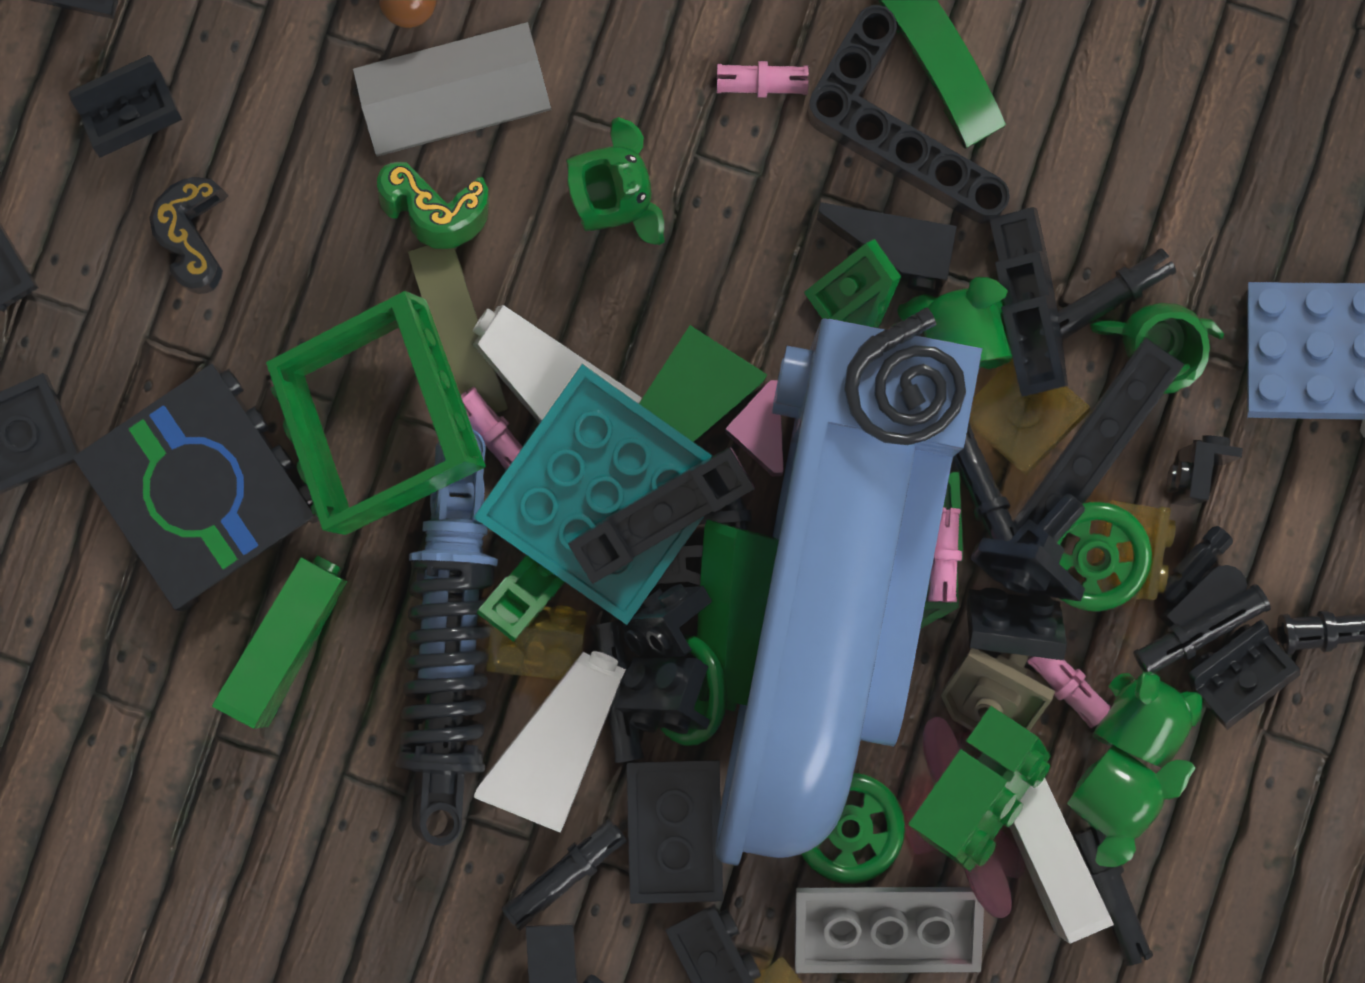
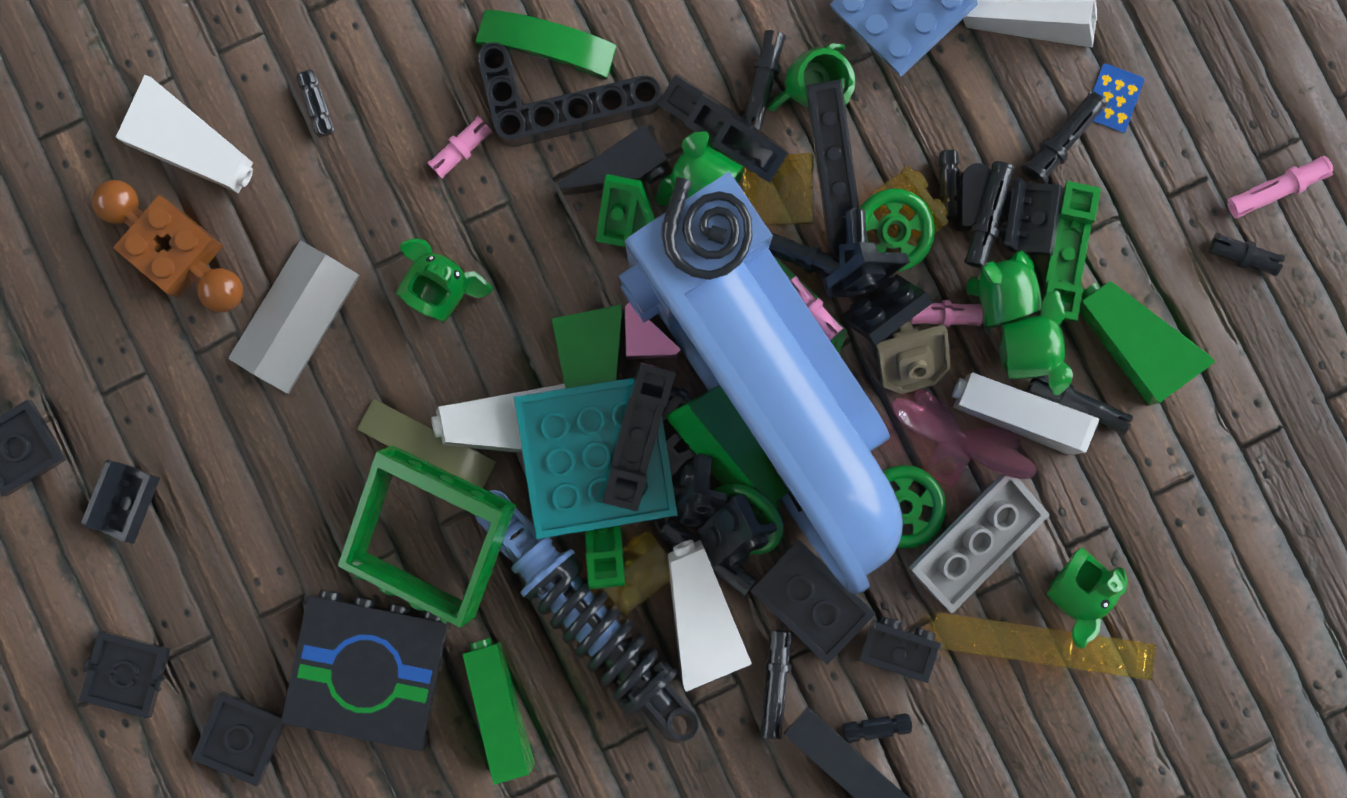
camera: 40 degrees left, 0 degrees up
black animal [149,177,229,294] -> none
green animal [377,162,489,249] -> none
bright pink pin [461,386,523,470] -> none
green piece [908,706,1051,872] -> none
black bracket [1166,435,1243,507] -> none
none -> green slope [1042,181,1101,322]
none -> green slope [1079,280,1215,406]

